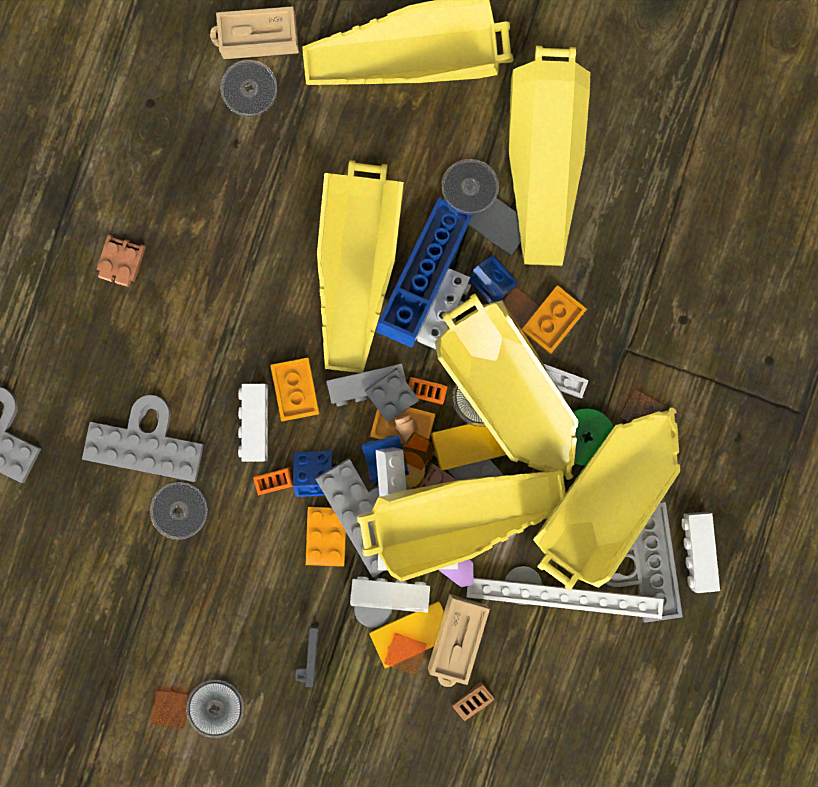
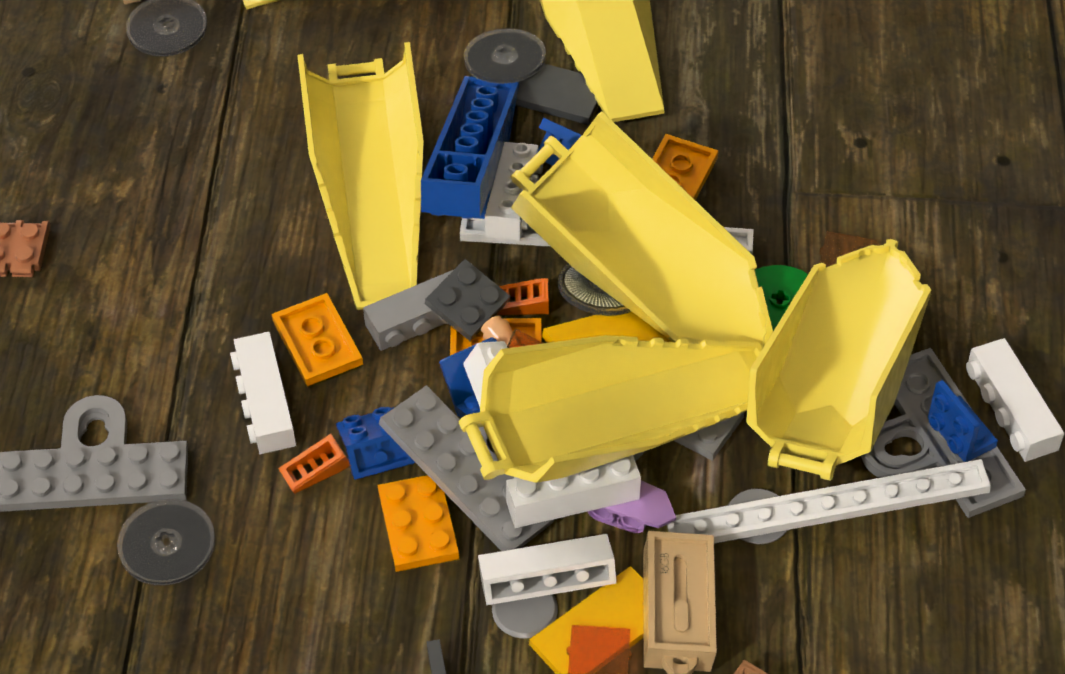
camera: 10 degrees left, 35 degrees down
none -> blue bracket [928,380,998,462]

